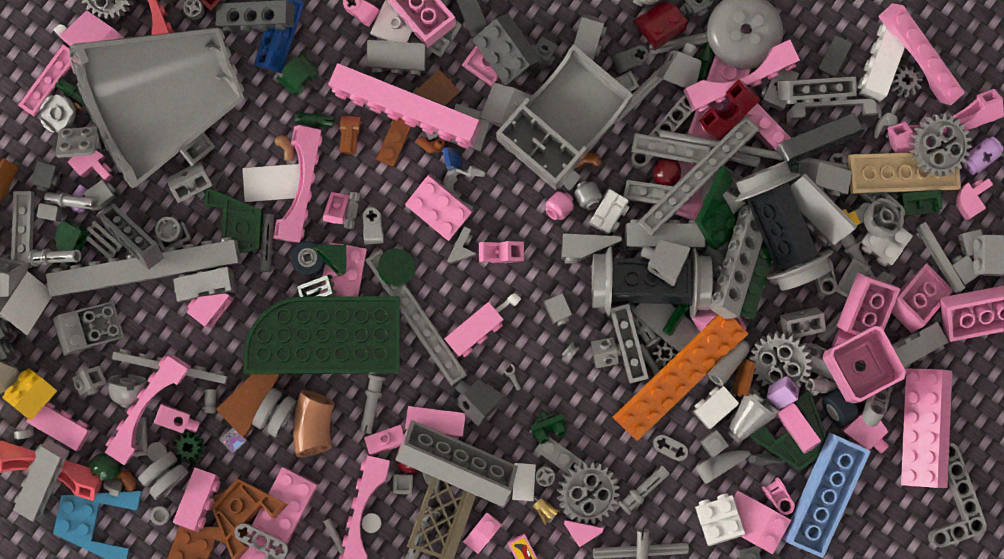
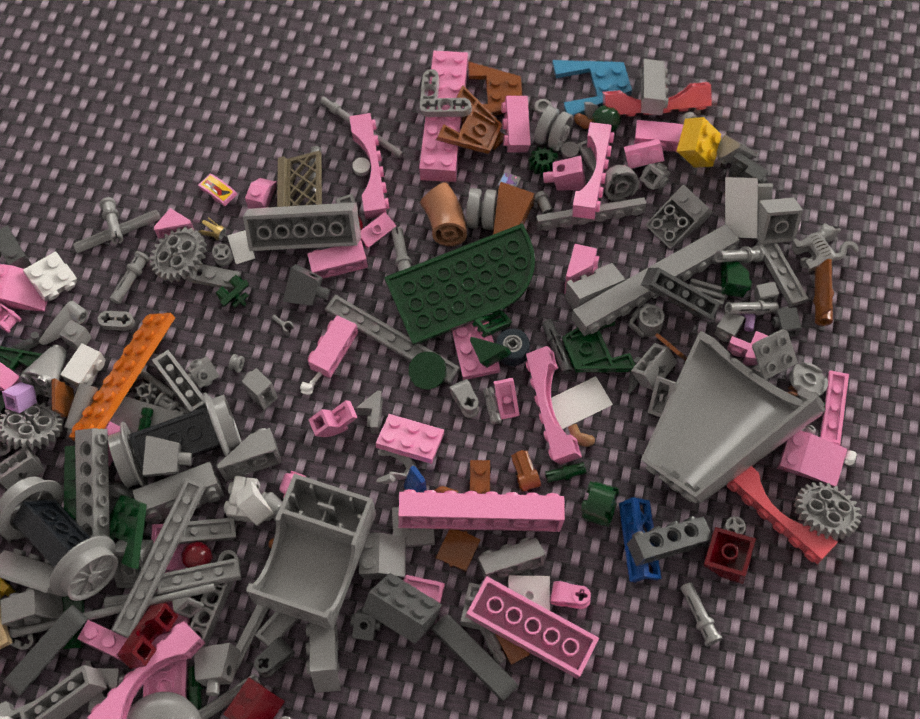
camera: 160 degrees right, 20 degrees down
none -> light grey slope [172,597,204,618]
none -> white slope [236,481,273,526]
none -> bright pink brick [624,139,664,169]
none -> dark orange piece [655,333,688,361]

